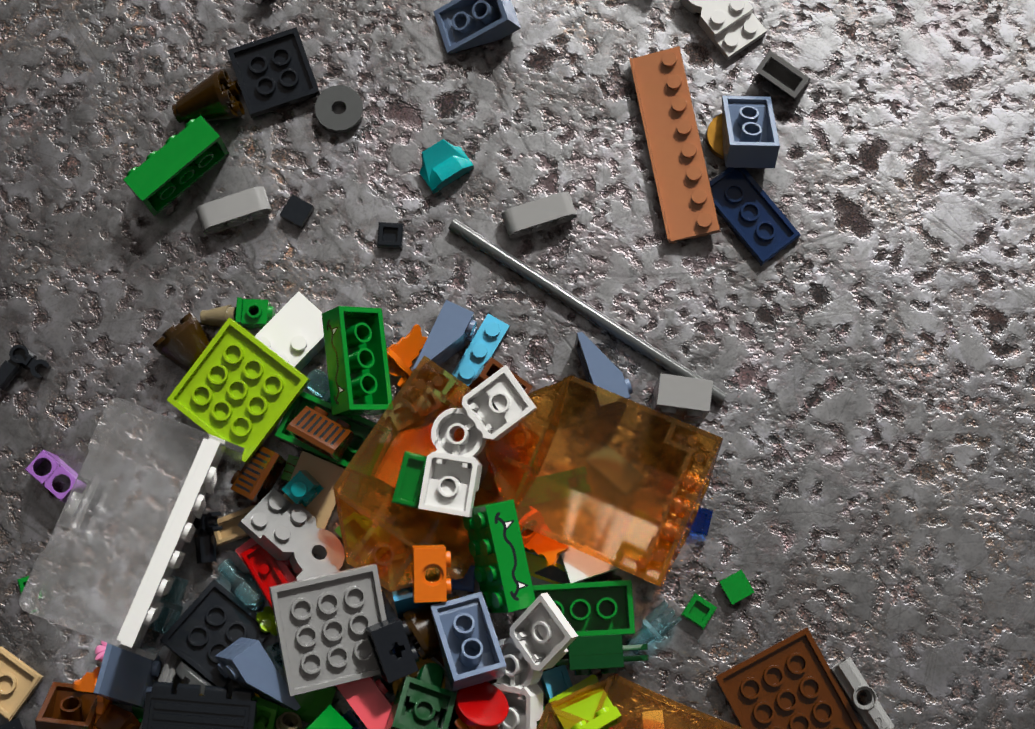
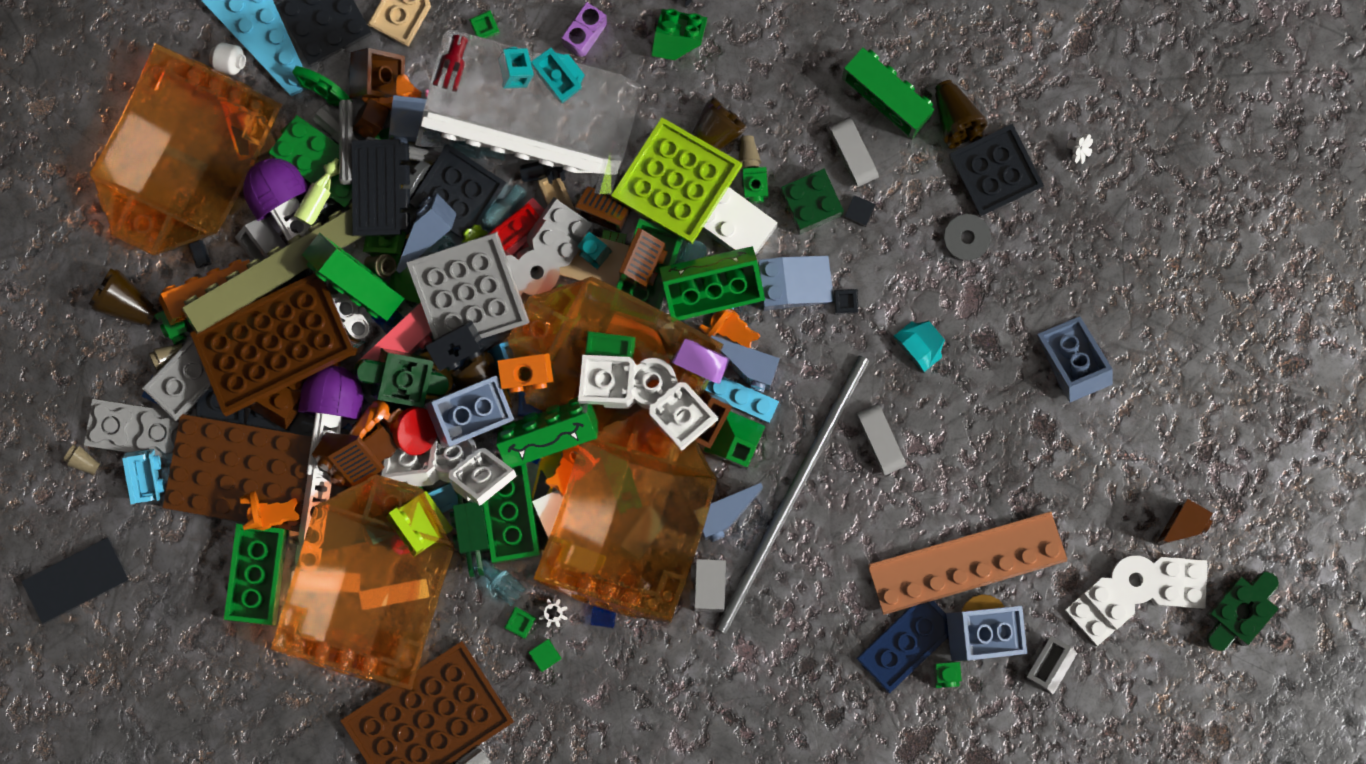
camera: 85 degrees right, 5 degrees up
none -> dark red arm [433,35,468,92]
none -> teal brick [498,47,534,89]
none -> teal slope [531,48,585,104]
none -> white gear [539,599,568,628]
none -> green slope [652,9,708,60]
none -> medium lavender piece [672,339,730,384]
none -> green slope [703,411,765,470]
none -> slope [758,256,834,311]
none -> dark green brick [780,168,844,235]
none -> green brick [933,662,962,688]

